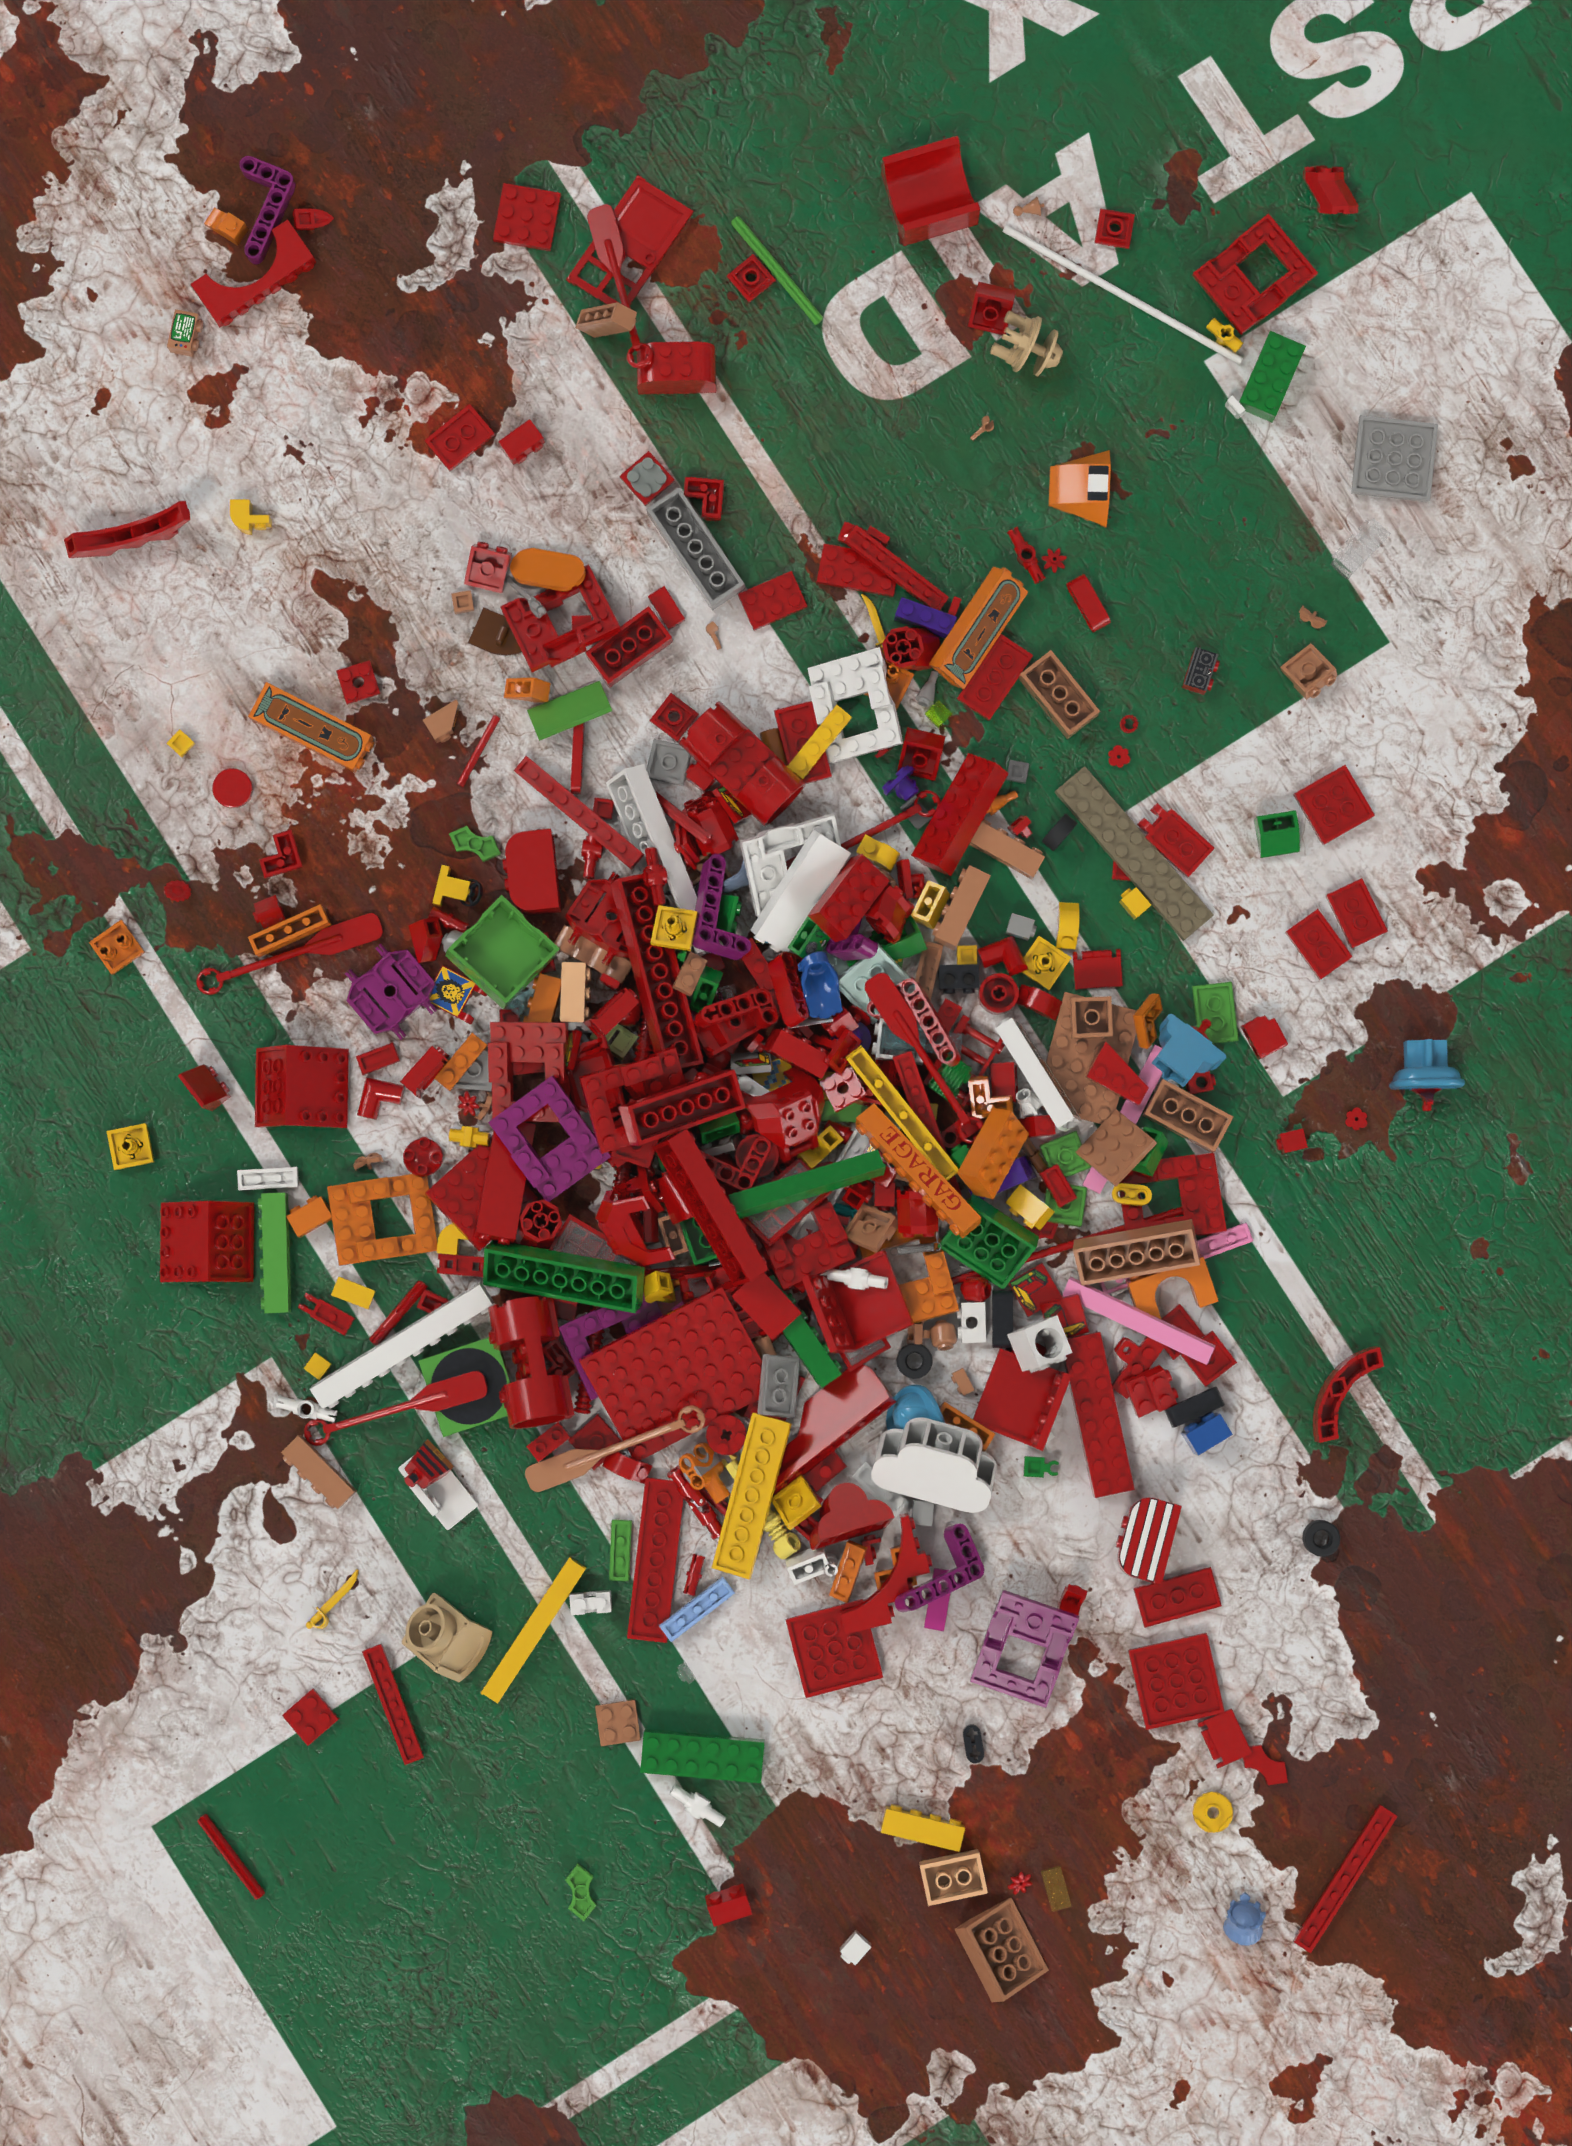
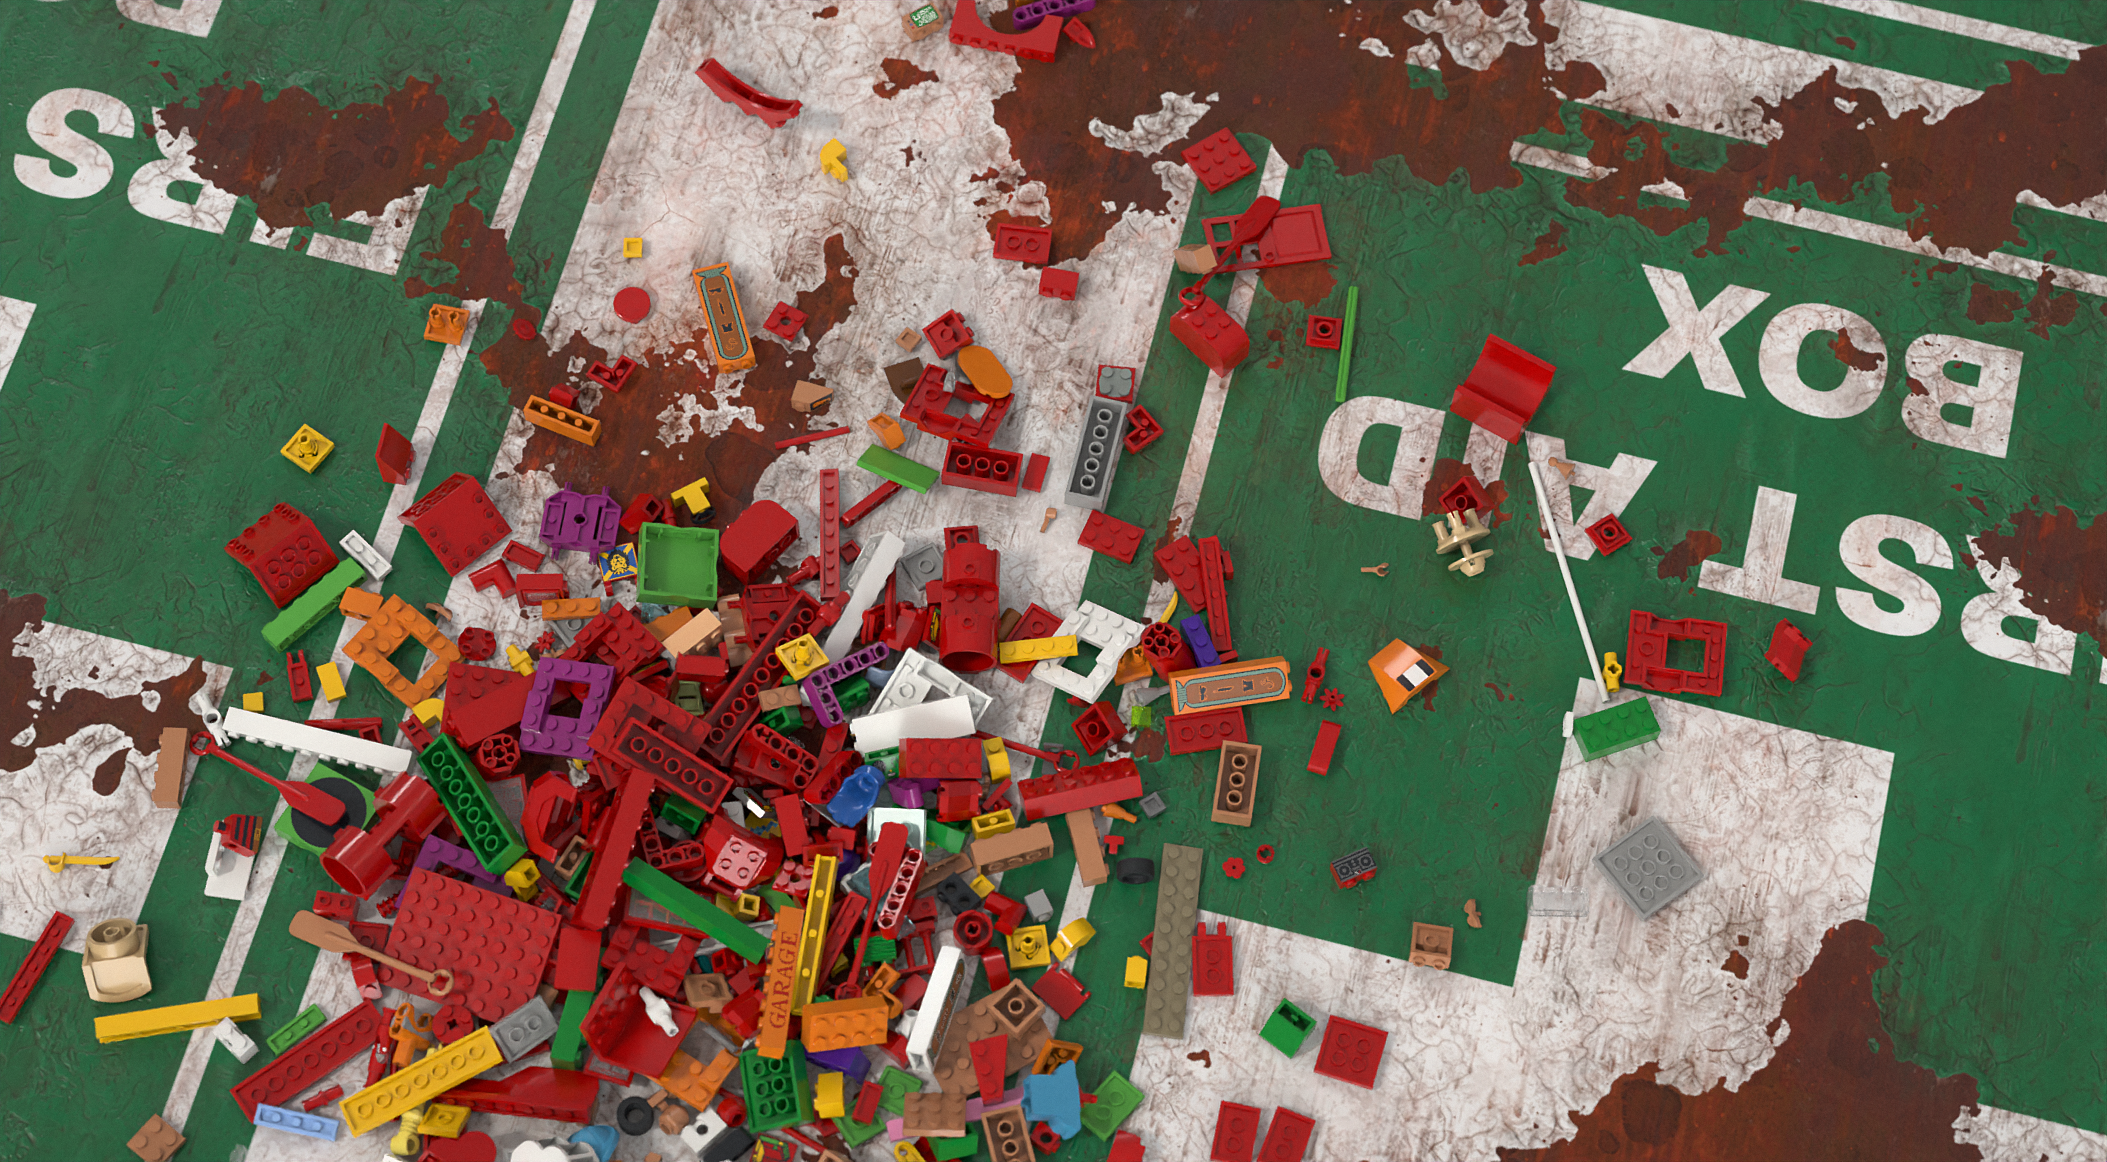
camera: 45 degrees right, 20 degrees down
red piece [196,913,383,995] -> none
bright green tile [449,826,501,862] -> none
red tile [804,1451,847,1492] -> none
dark purple plate [882,765,919,801] -> none
reddish brown axle [1022,1137,1048,1173] -> none

